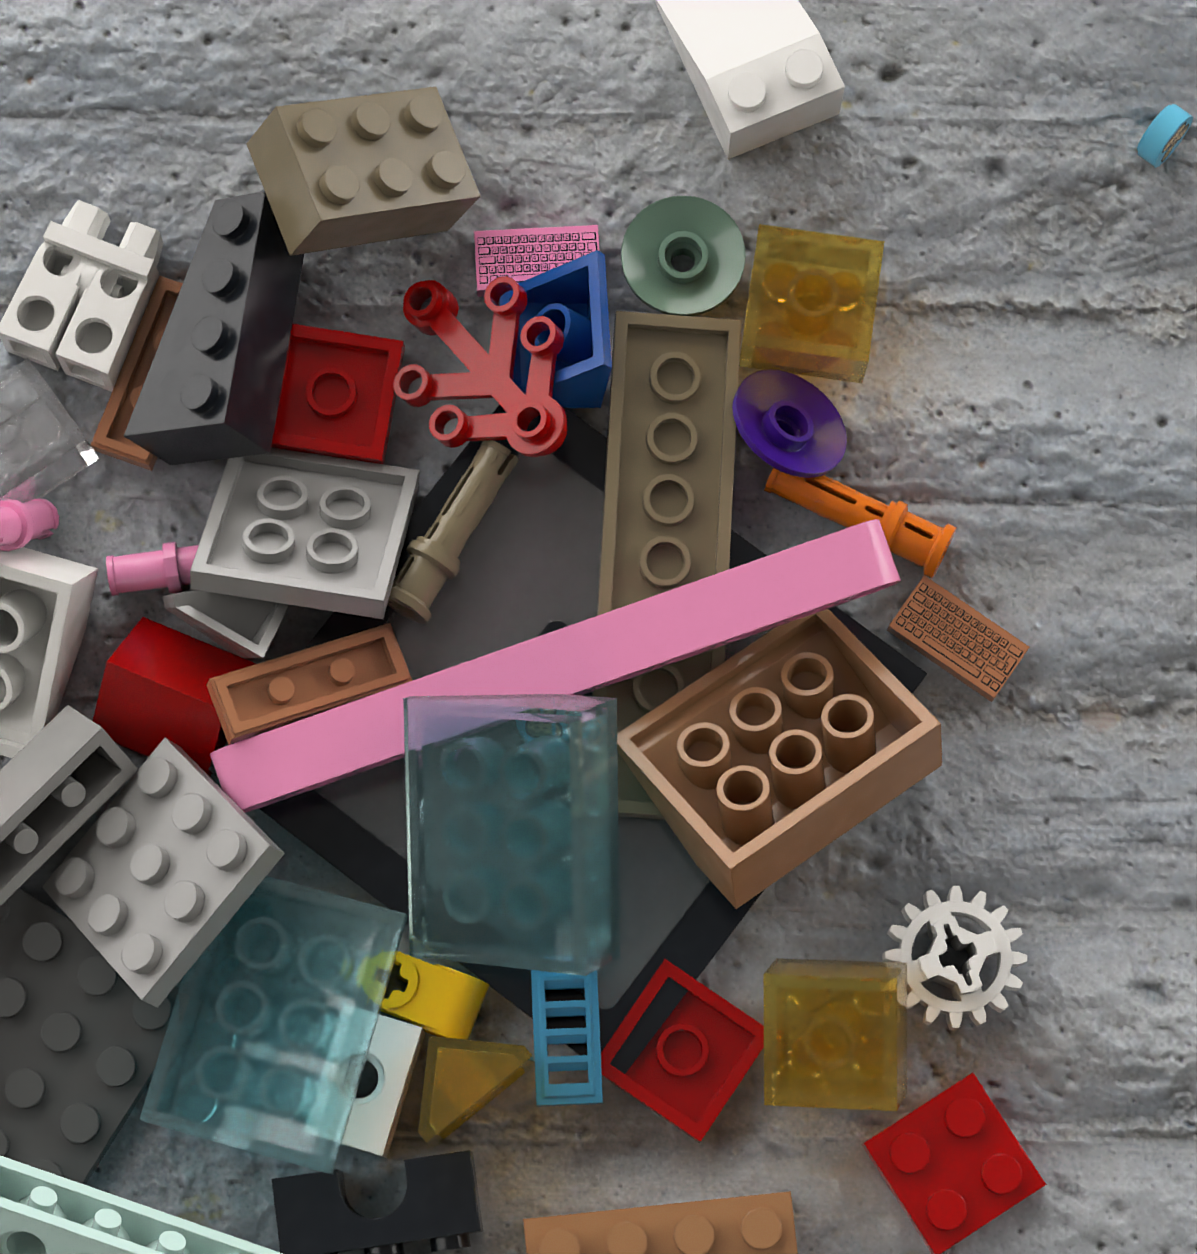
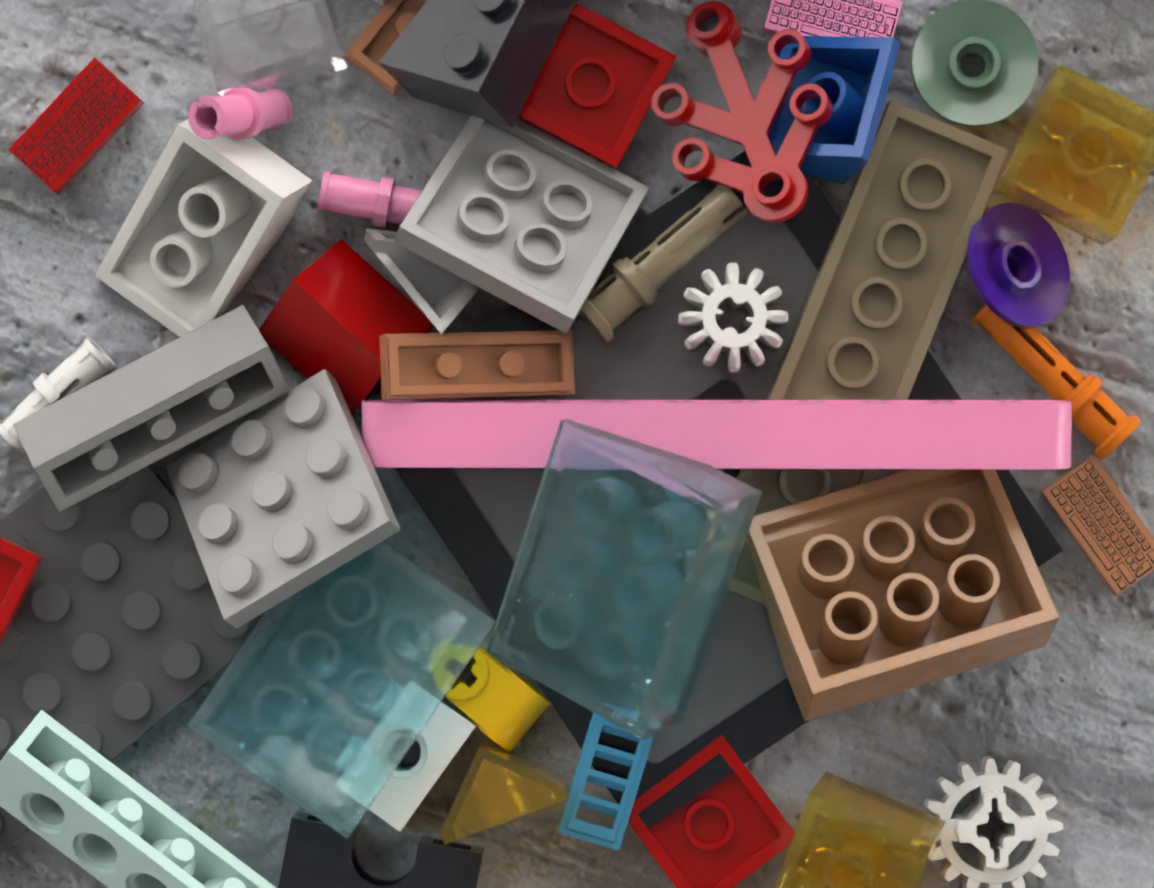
camera: 15 degrees right, 10 degrees up
none -> white gear [678,263,788,373]

